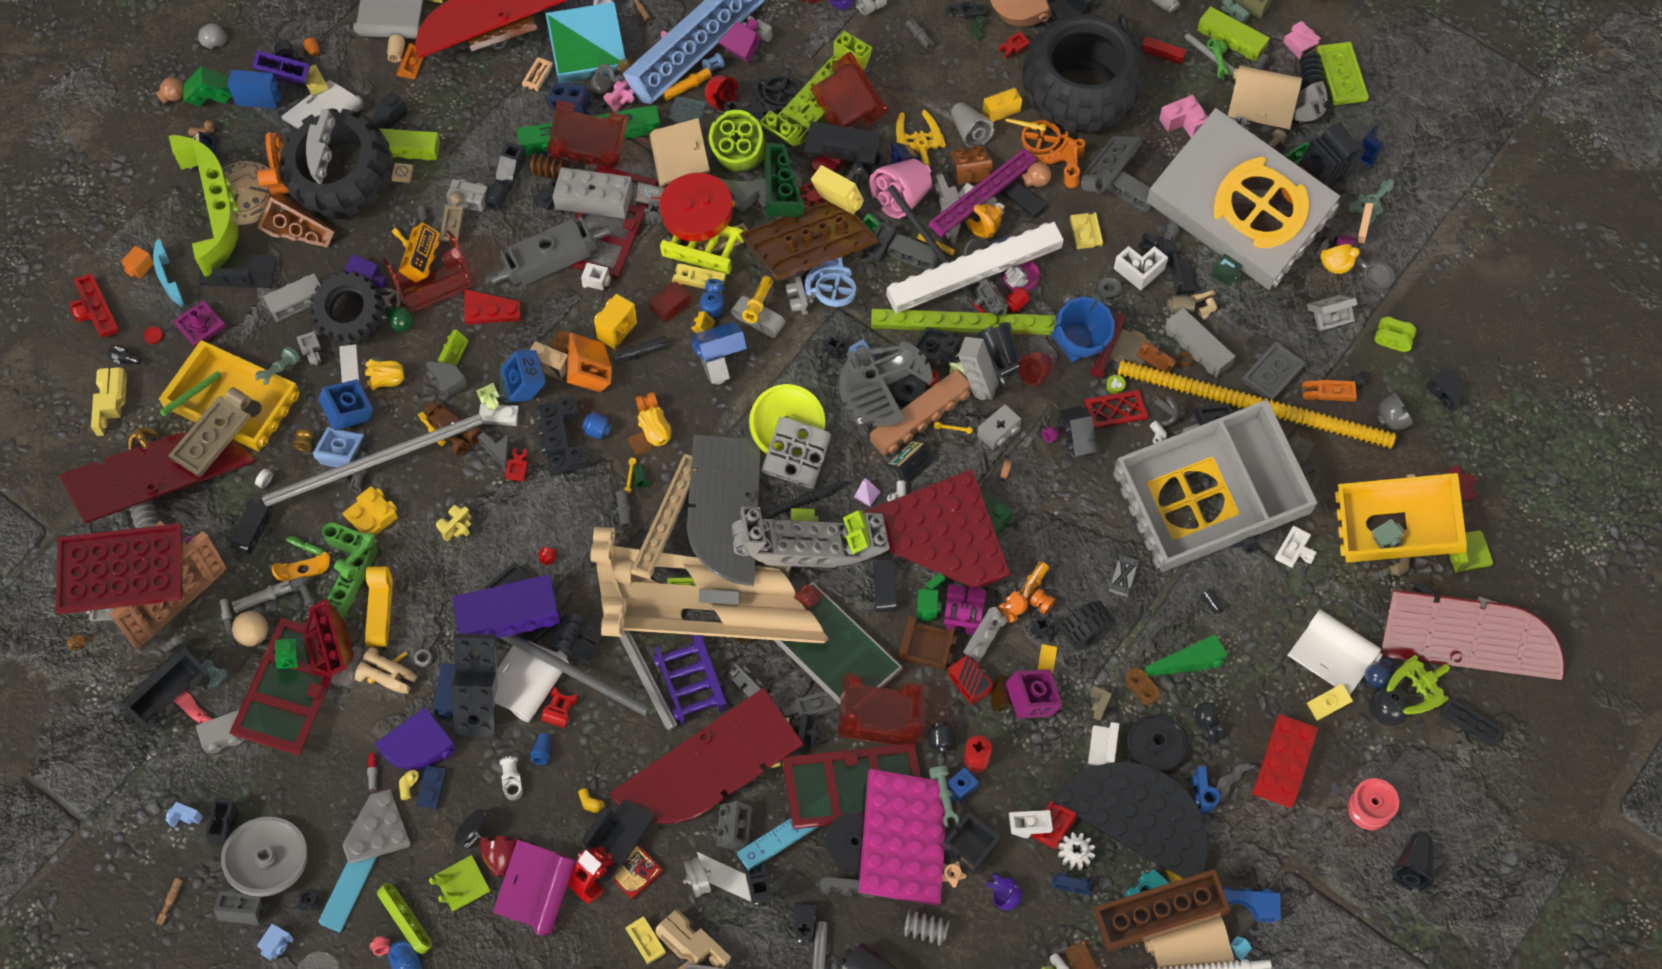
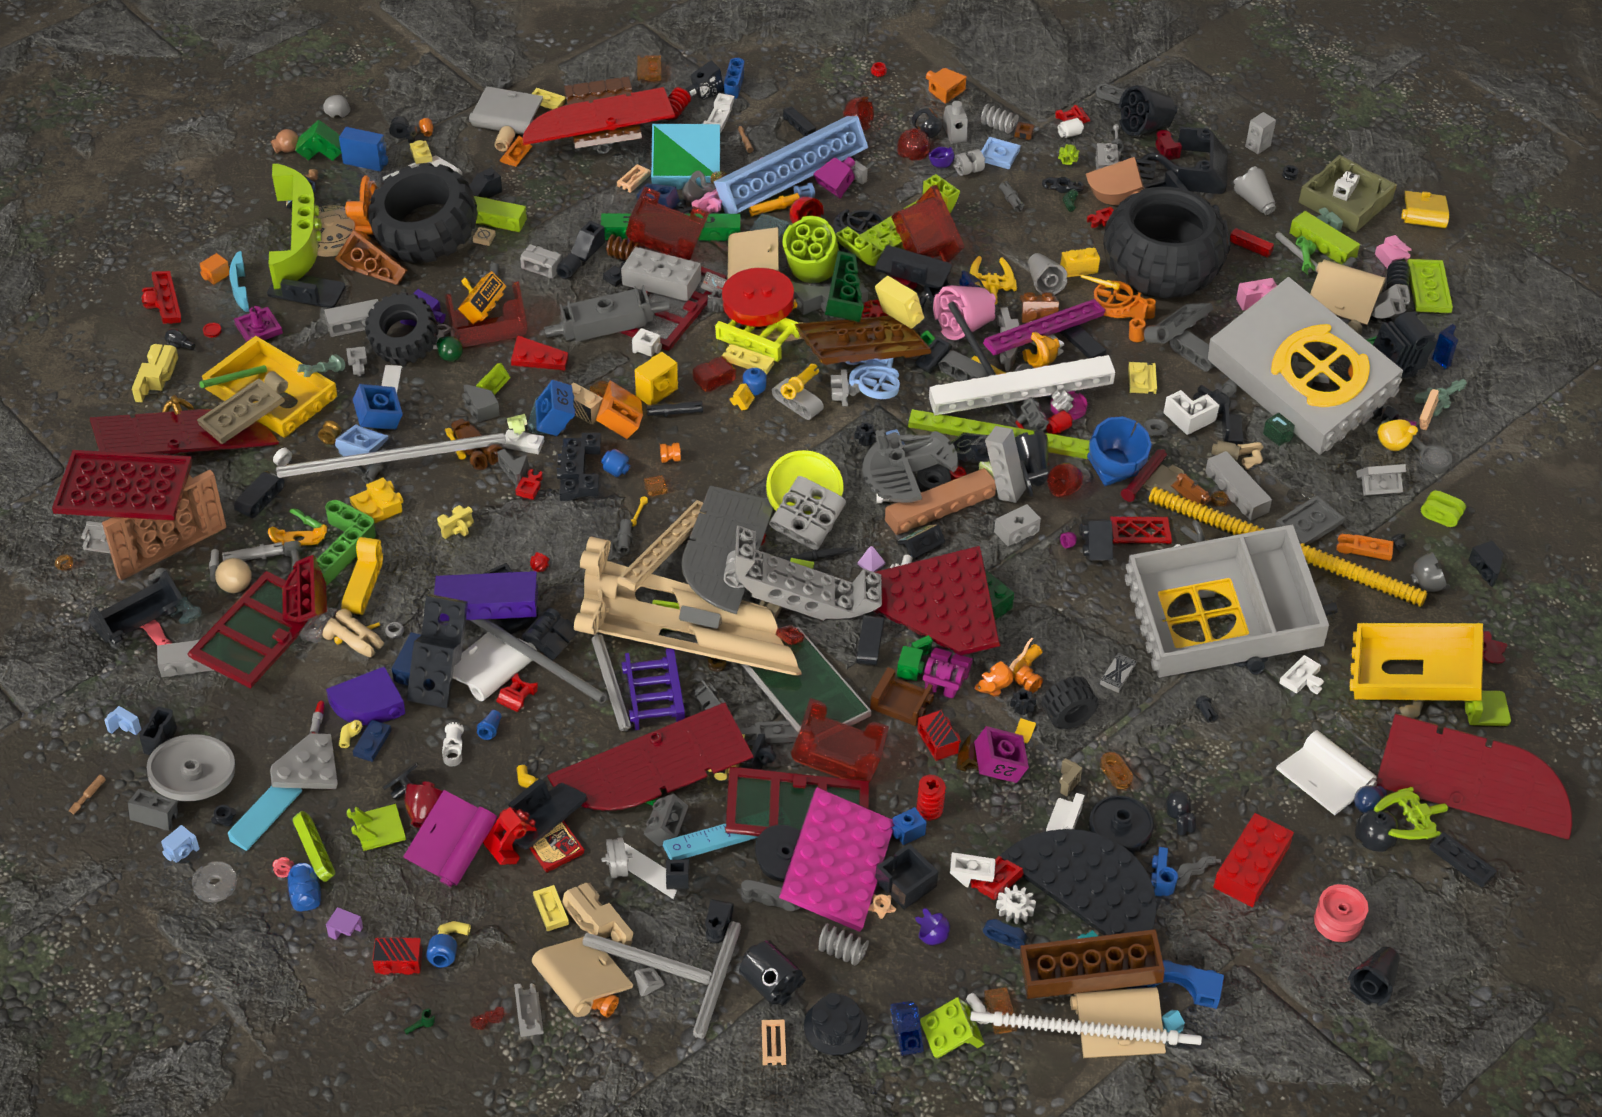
camera: 10 degrees right, 15 degrees down
dark purple brick [253,50,311,85] -> none
green brick [275,639,298,669] -> none
light grey slope [306,109,335,184] -> none
bright green brick [334,532,377,581] -> none
yellow piece [365,359,404,391] -> none
dark tan plate [440,191,464,243] -> none
dark green piece [634,465,649,488] -> none
yellow piece [637,406,672,446] -> none
brick [691,322,747,362] -> none
light grey slope [700,356,730,385] -> none
blue tile [705,279,724,292] -> none
lime slope [843,510,870,554] -> none
black head [927,722,955,753] -> none
sand green piece [929,766,960,828] -> none
yellow hinge [934,422,973,434] -> none
light grey plate [963,607,1007,664] -> none
nougat tile [999,459,1012,479] -> none
nougat piece [1021,162,1051,188] -> none
lime tile [1106,375,1126,394] -> none
green slope [1143,634,1227,677] -> none
light yellow plate [1307,684,1353,721] -> none
sand green brick [1372,519,1404,549] -> none

